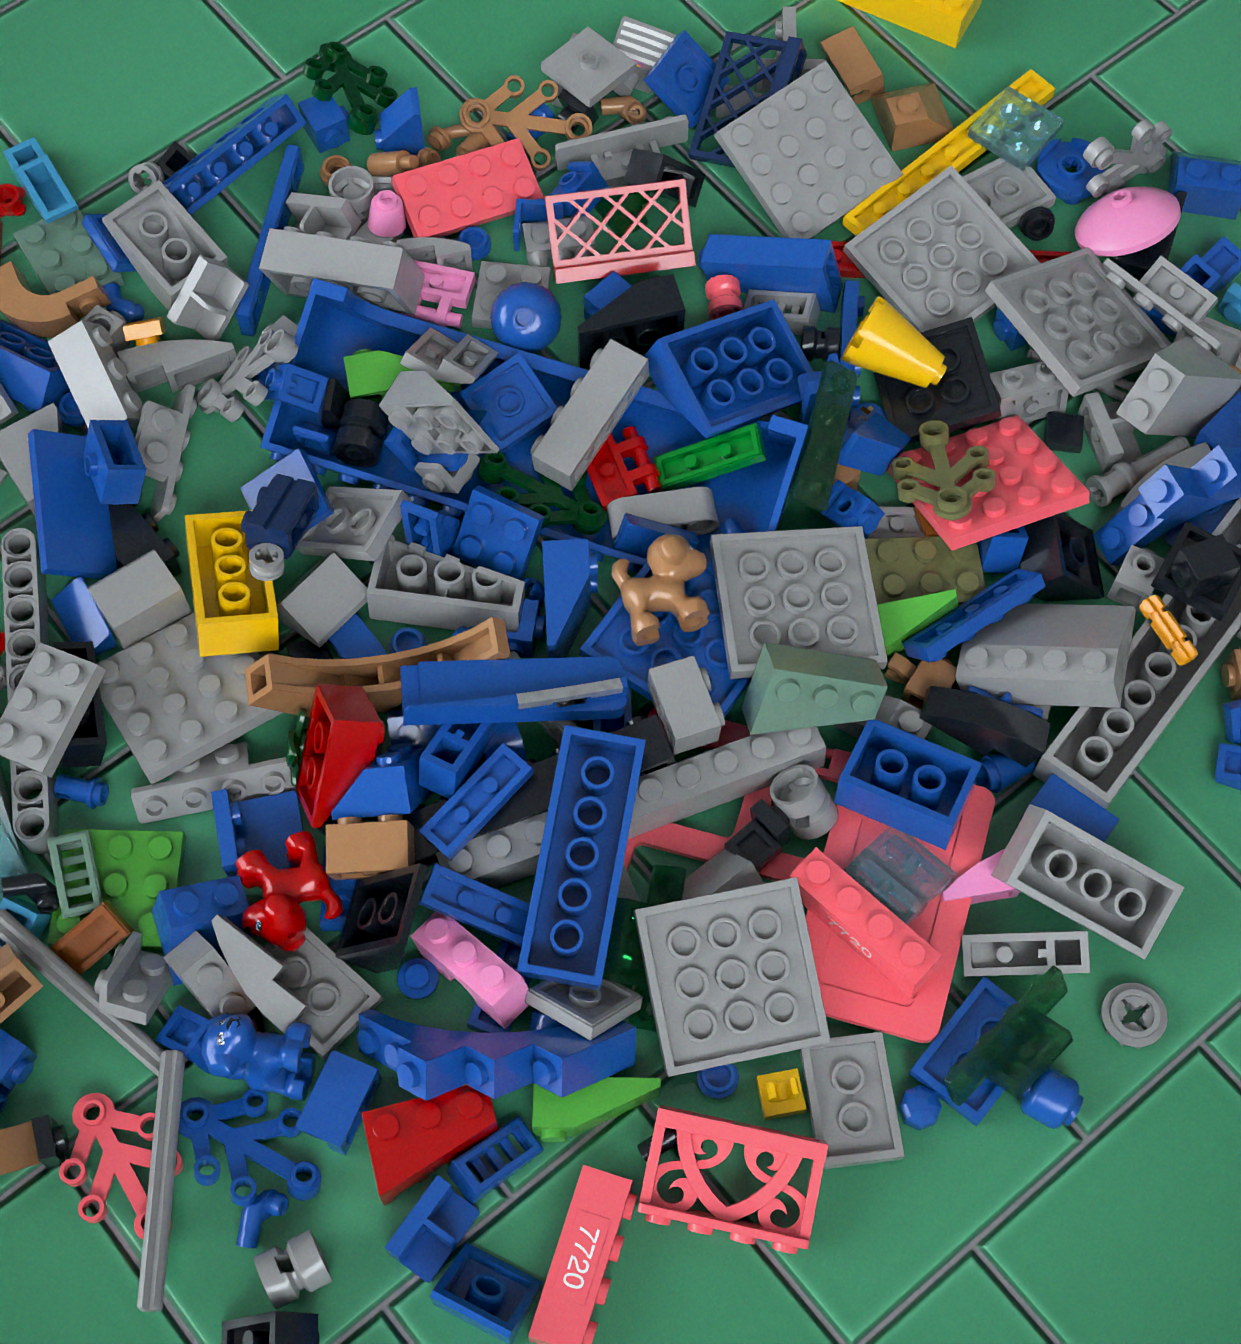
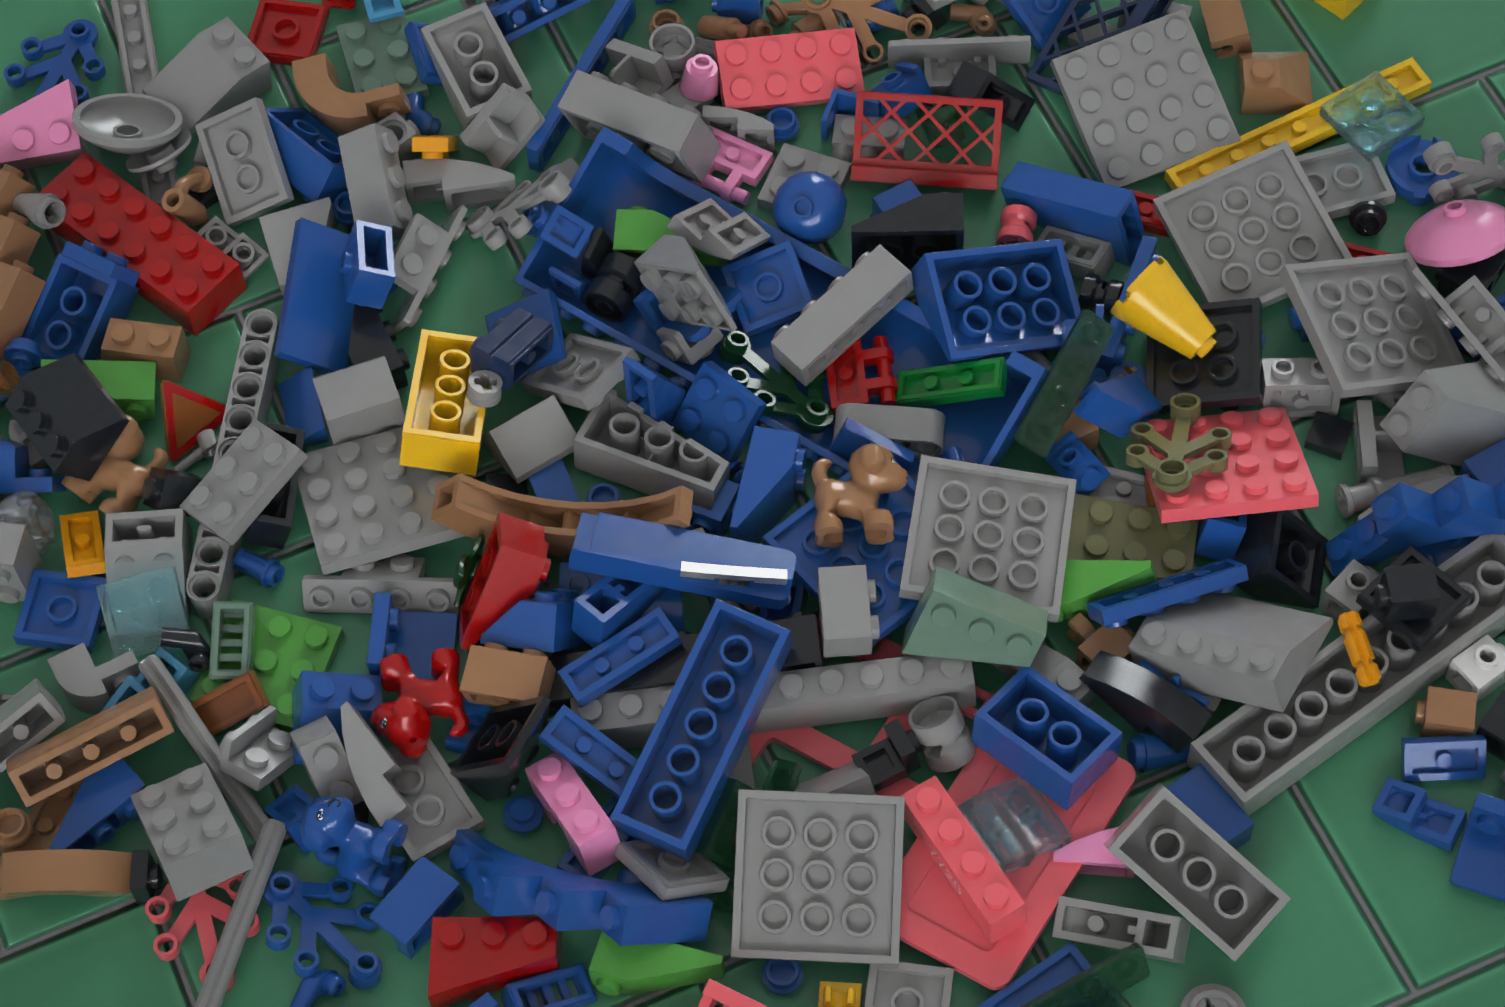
camera: 20 degrees right, 5 degrees down
none -> light grey brick [130,762,255,902]

